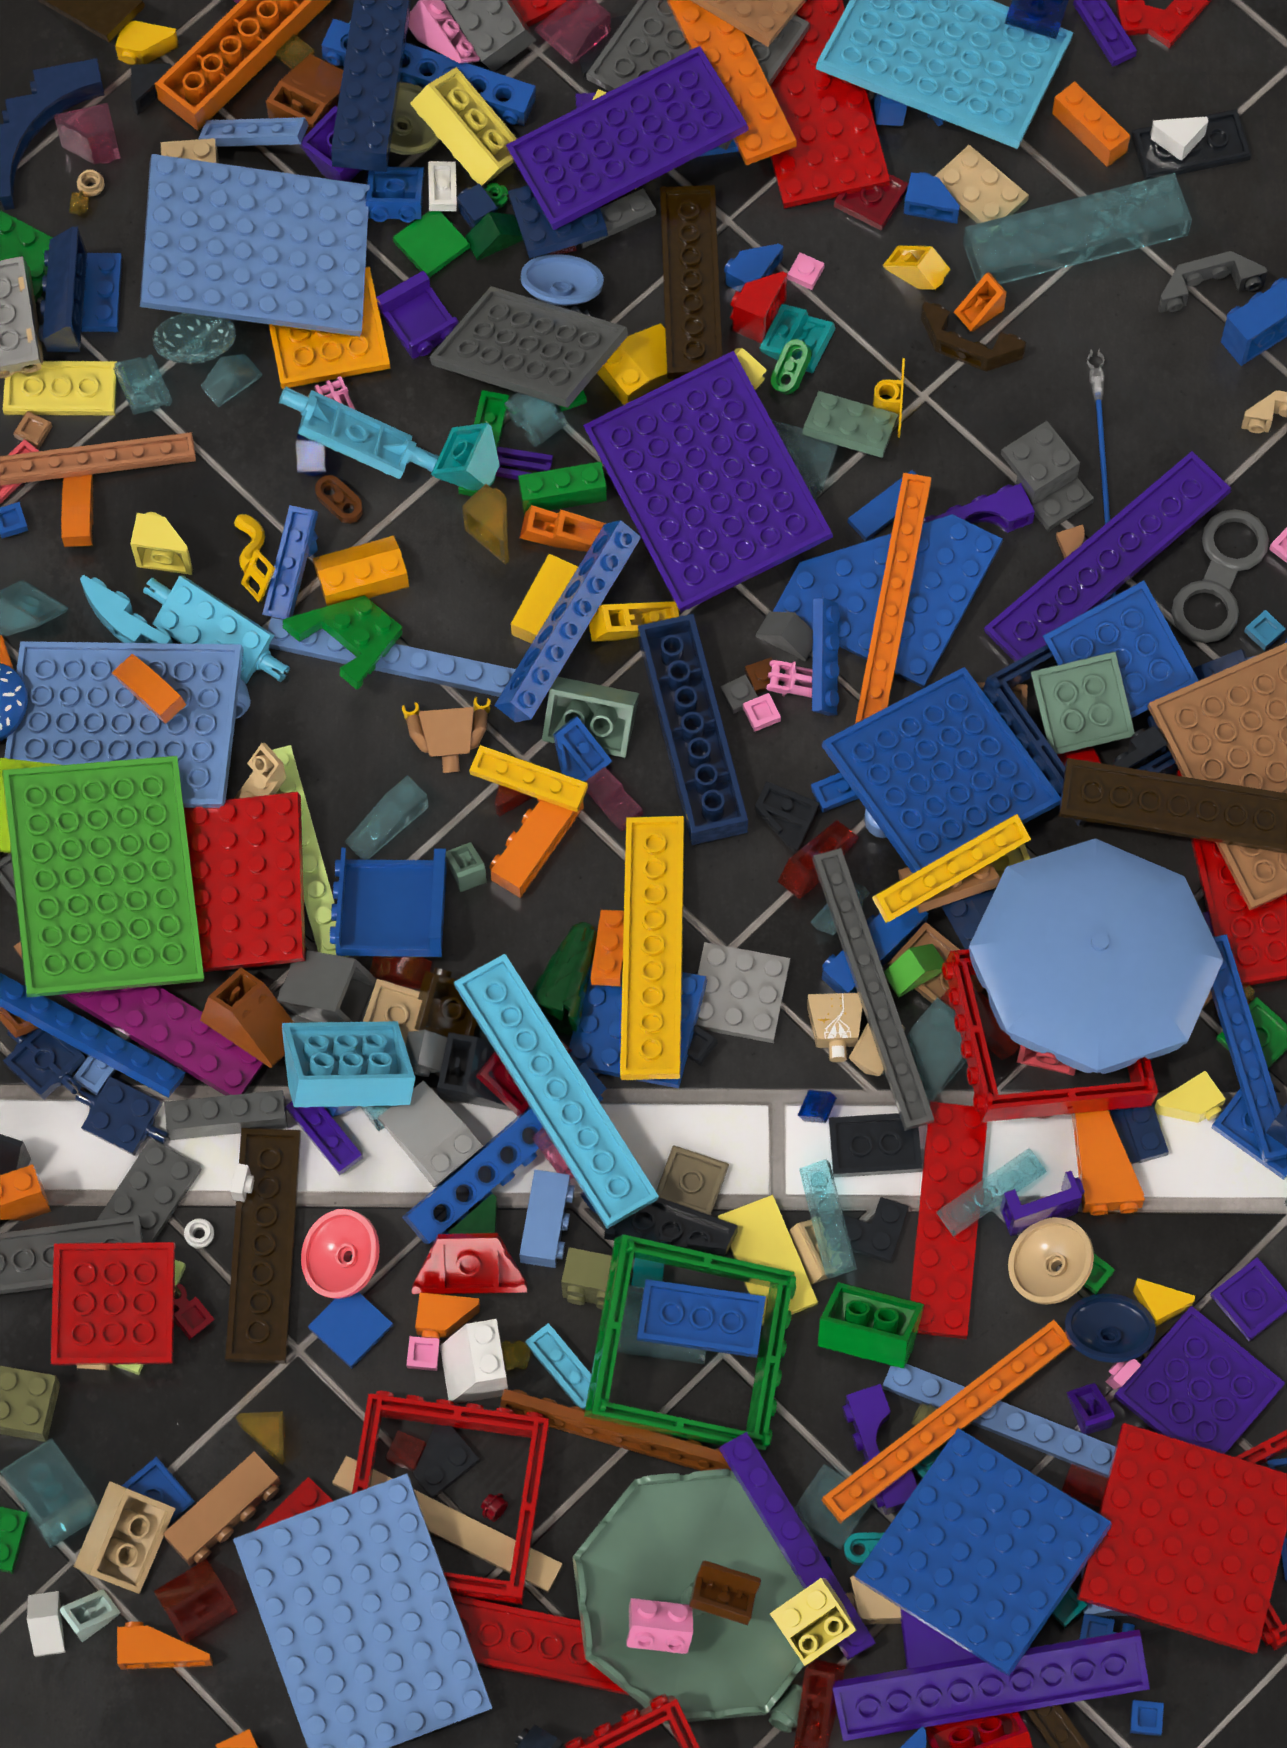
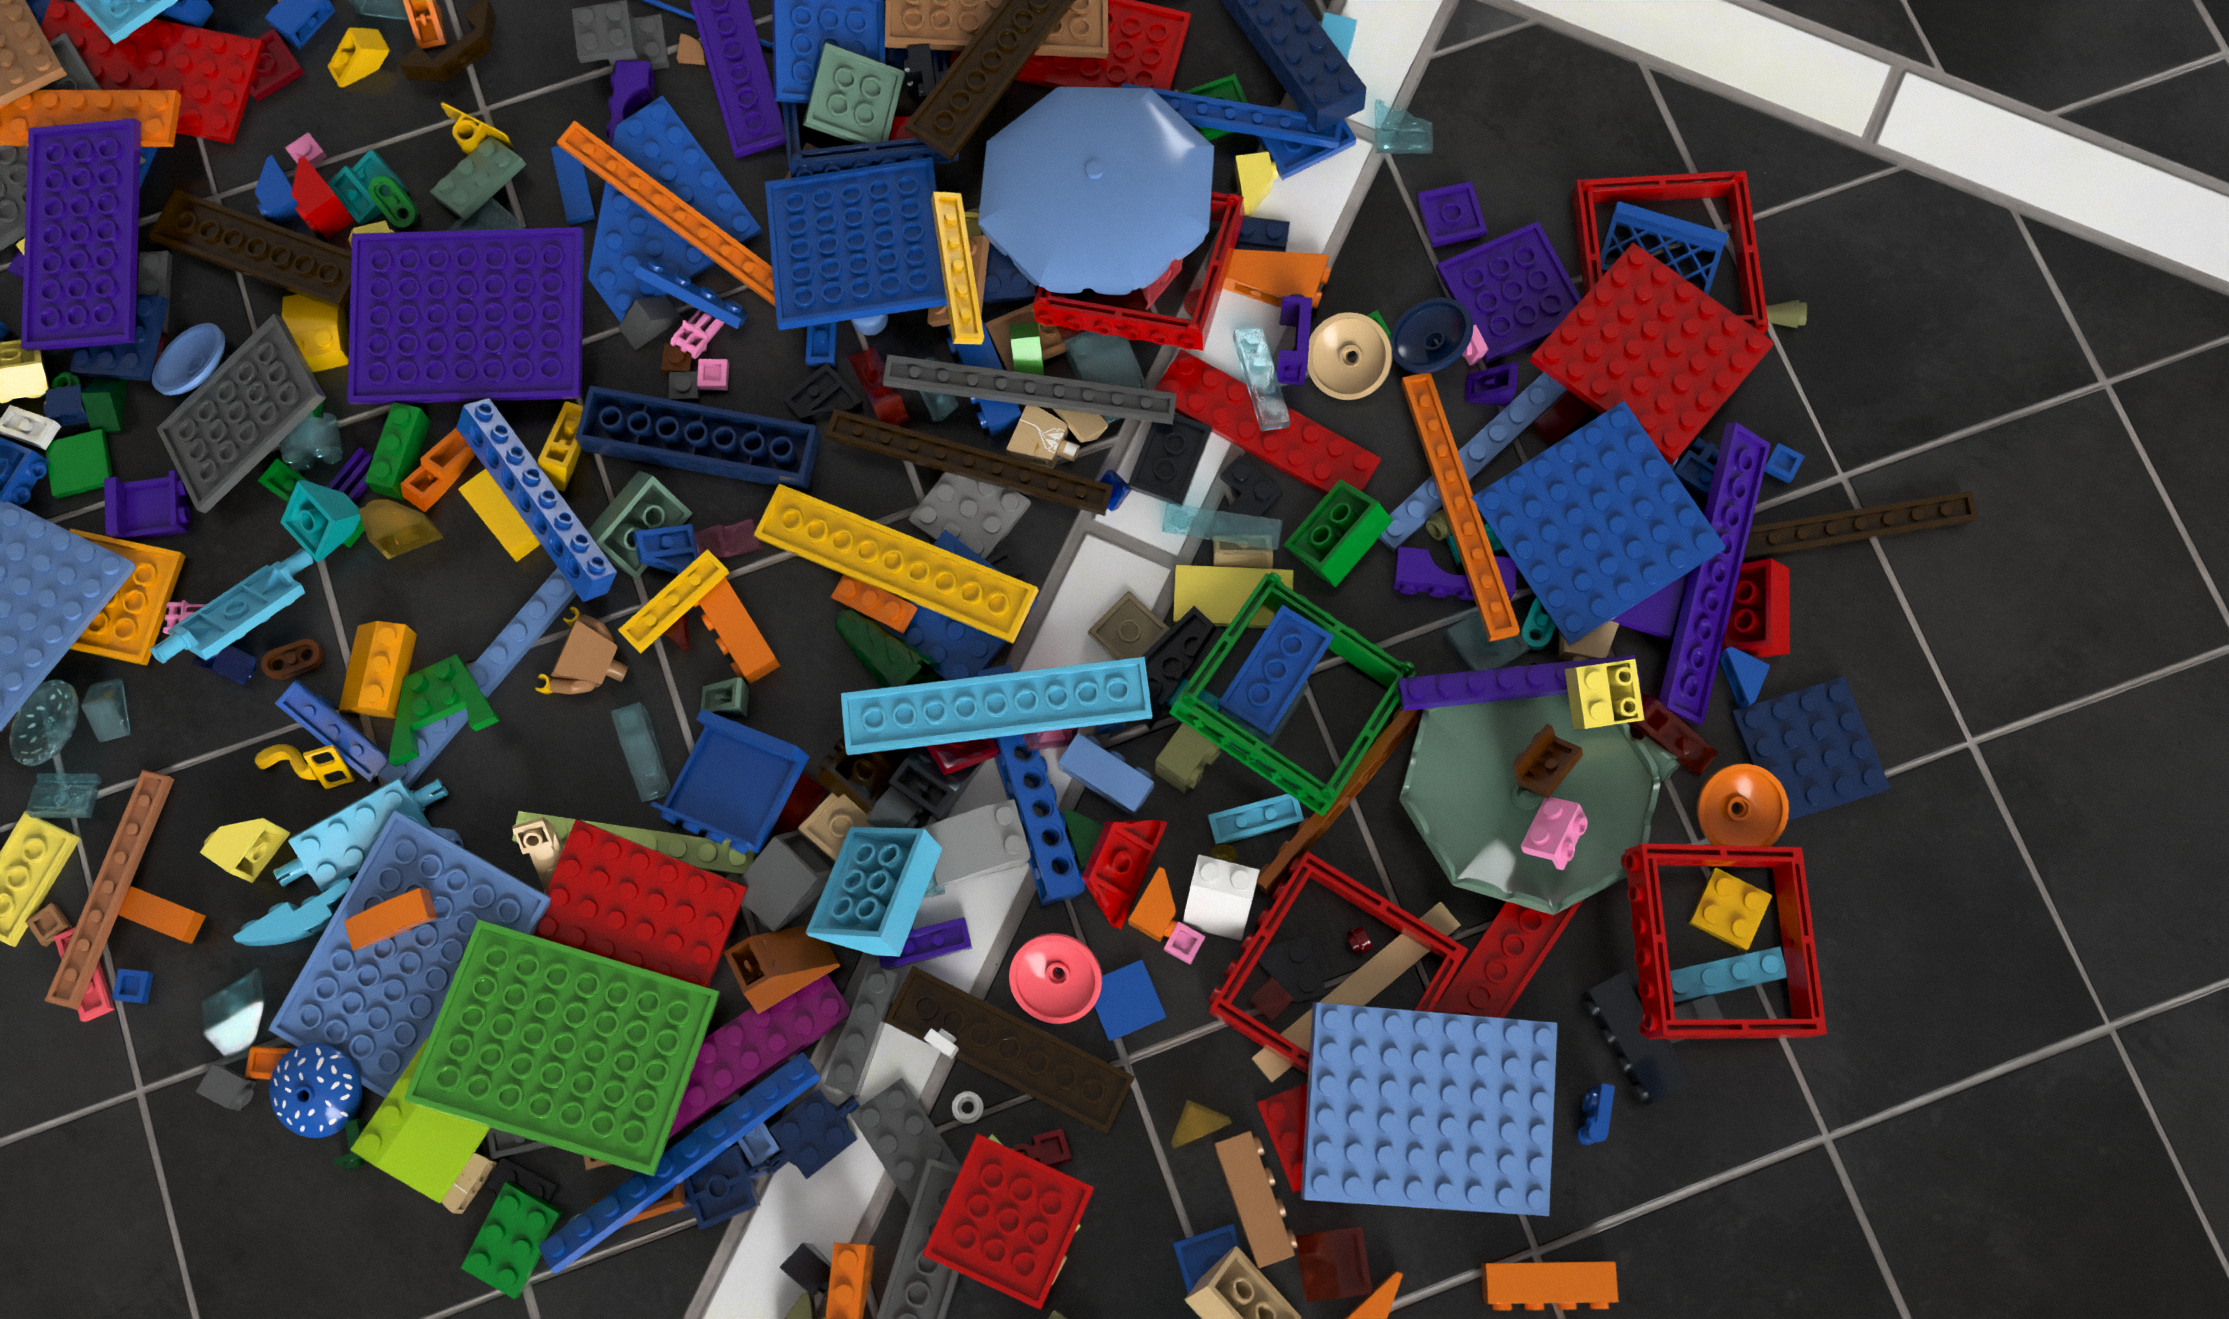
camera: 65 degrees left, 5 degrees up
yellow slope [1133,1278,1195,1327] -> none
none -> dark brown plate [825,409,1114,516]

